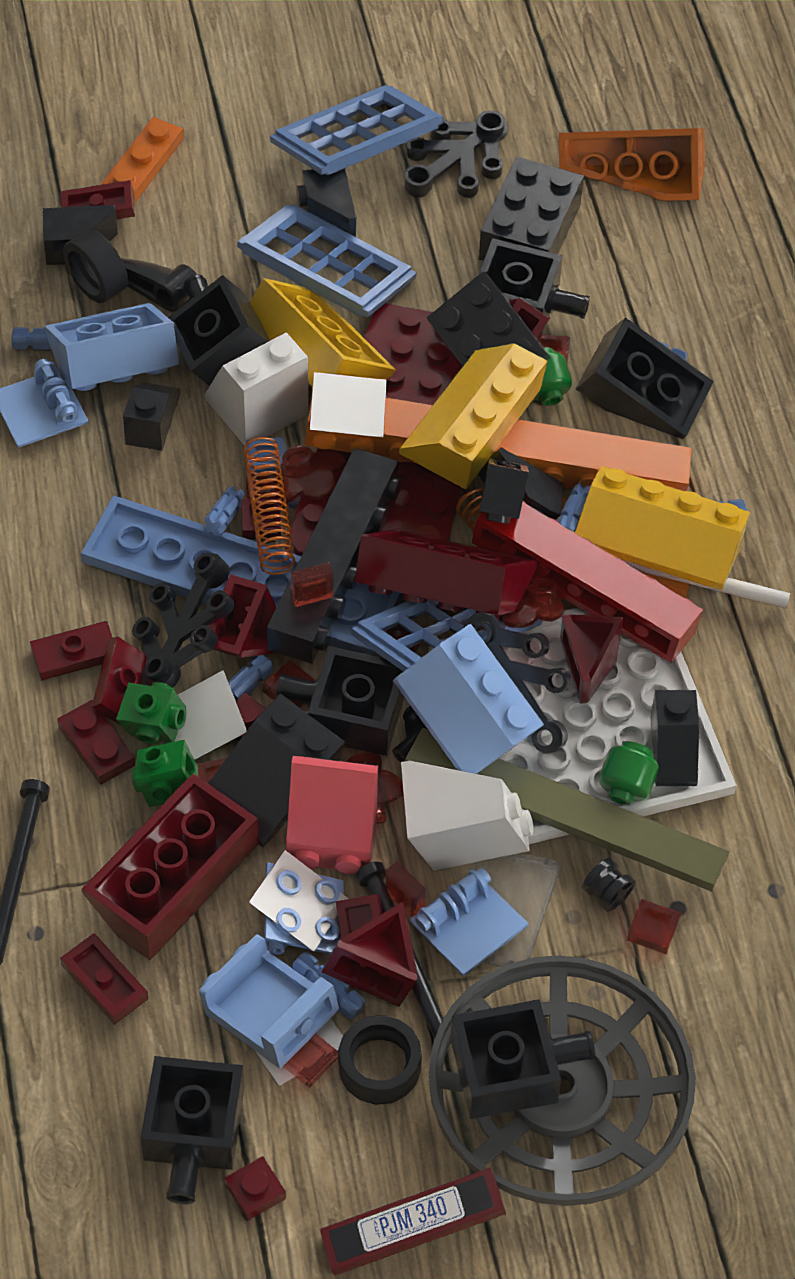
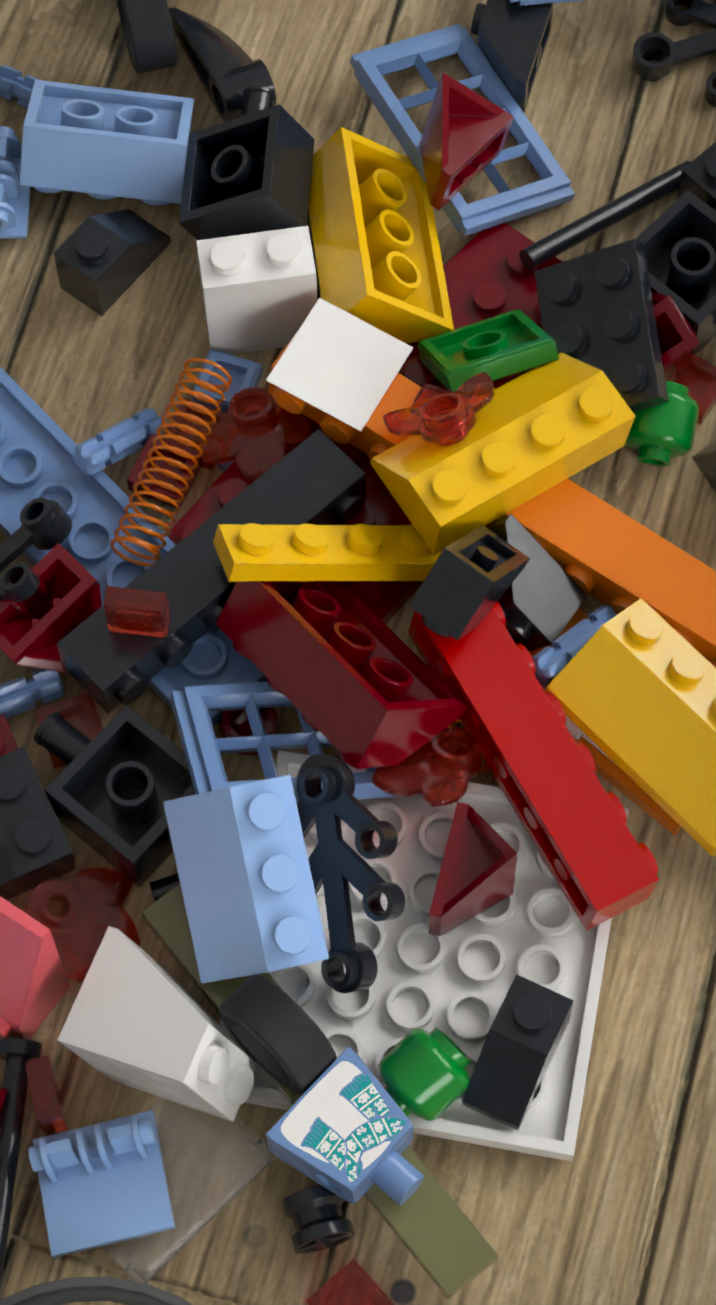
camera: 30 degrees right, 10 degrees up
none -> yellow plate [213,523,444,582]
none -> black tyre [219,974,336,1094]
none -> torso [266,1046,425,1206]
none -> clear red plate [383,372,495,446]
none -> green plate [417,309,559,394]
none -> dark red slope [420,72,514,211]
none -> black bar [519,161,691,270]

